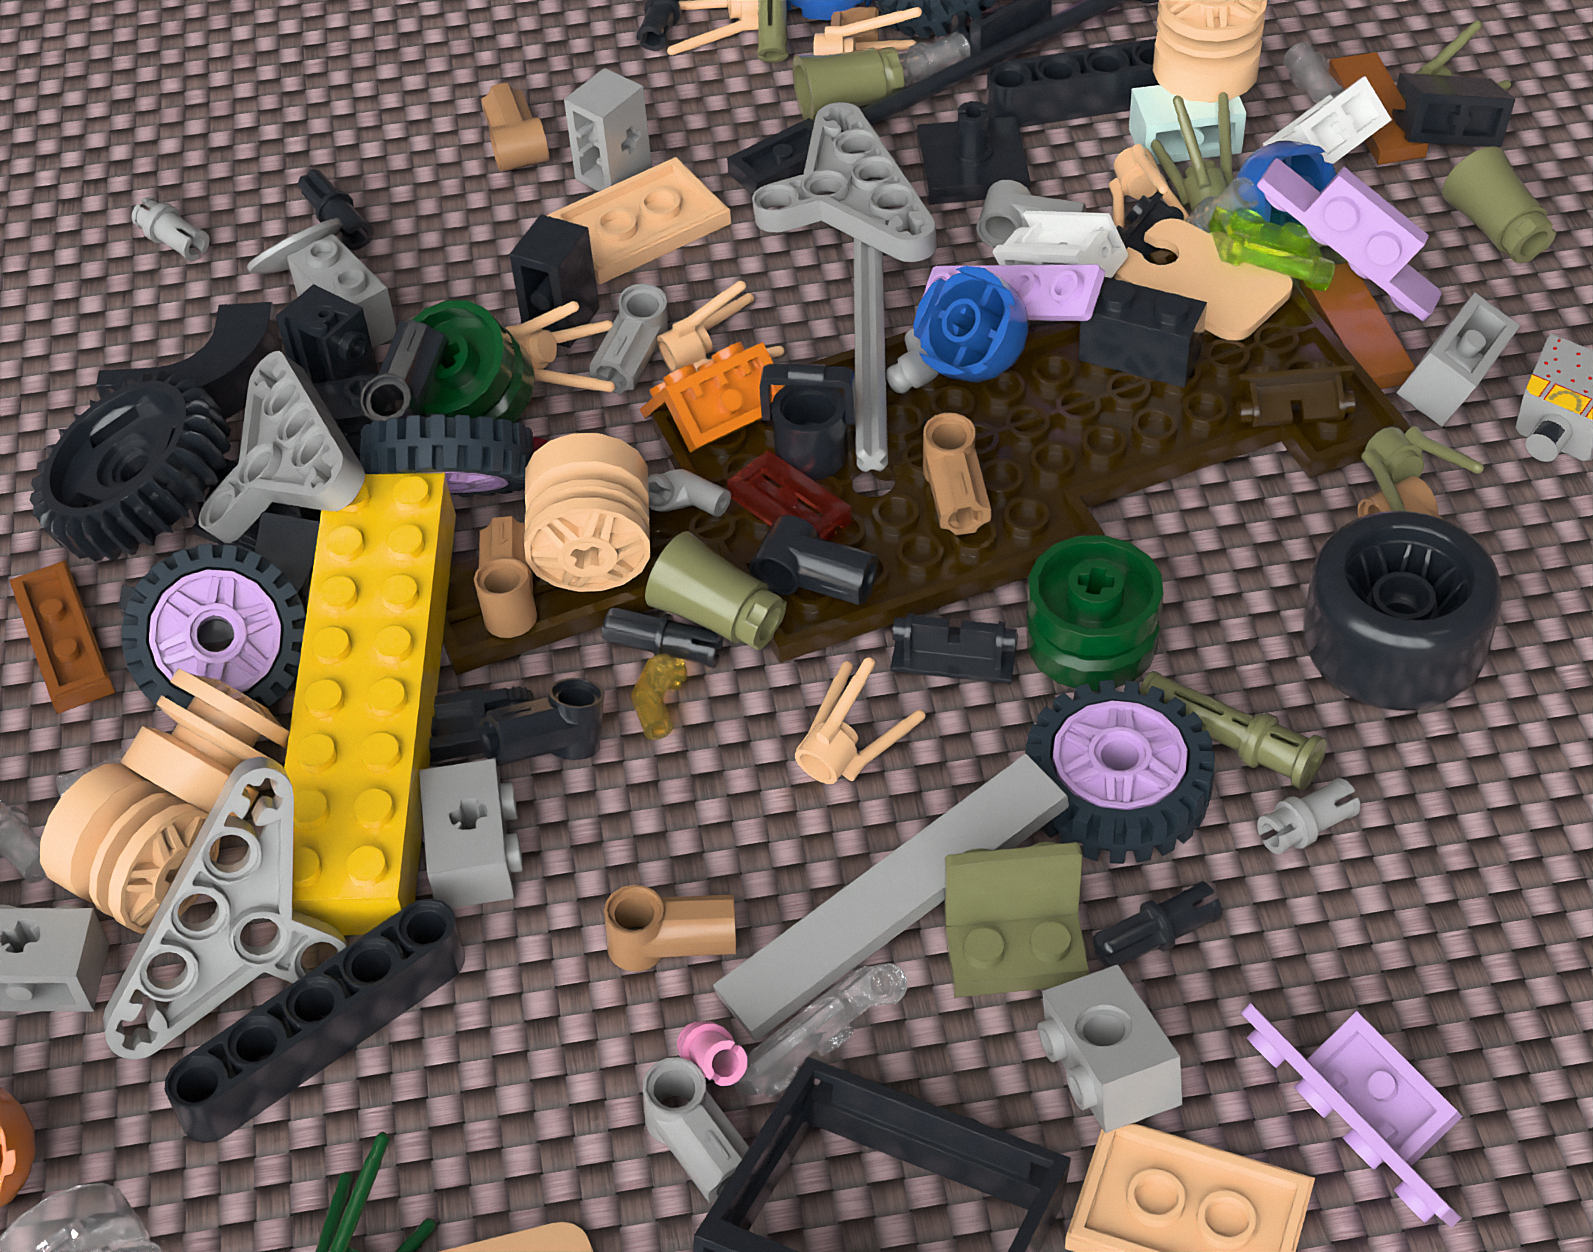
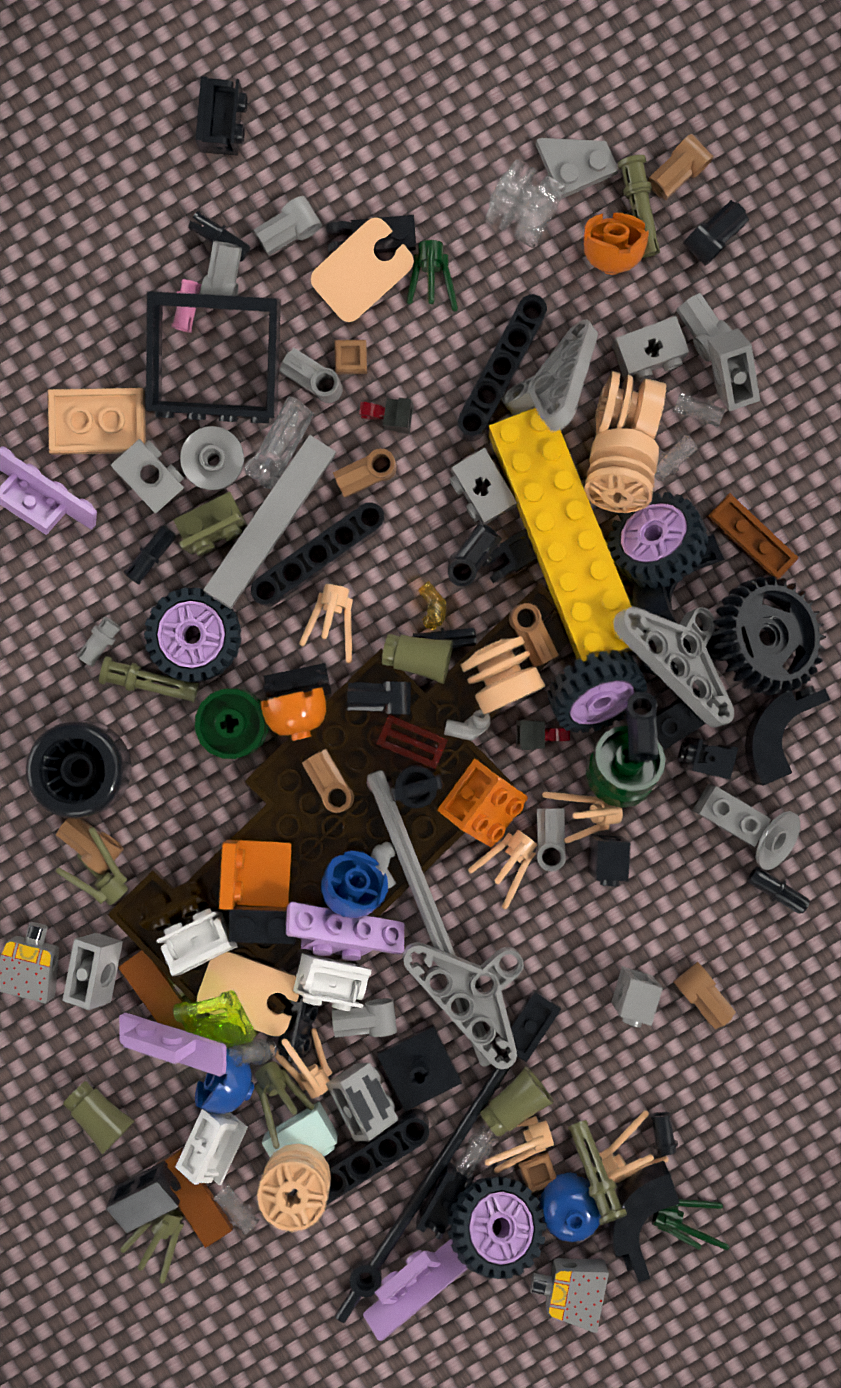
camera: 155 degrees right, 40 degrees up
light nougat tile [546,157,731,285] -> none
bright pink pin [677,1021,747,1086] -> none
none -> white hinge [156,909,238,976]
none -> light grey dish [180,426,244,490]
none -> orange bracket [219,839,292,910]
none -> black beam [251,502,385,607]
none -> orange cylinder [260,688,326,741]
none -> brick [326,1062,399,1141]
none -> medium nougat tile [334,340,367,374]
none -> pearl dark grey piece [359,398,414,434]

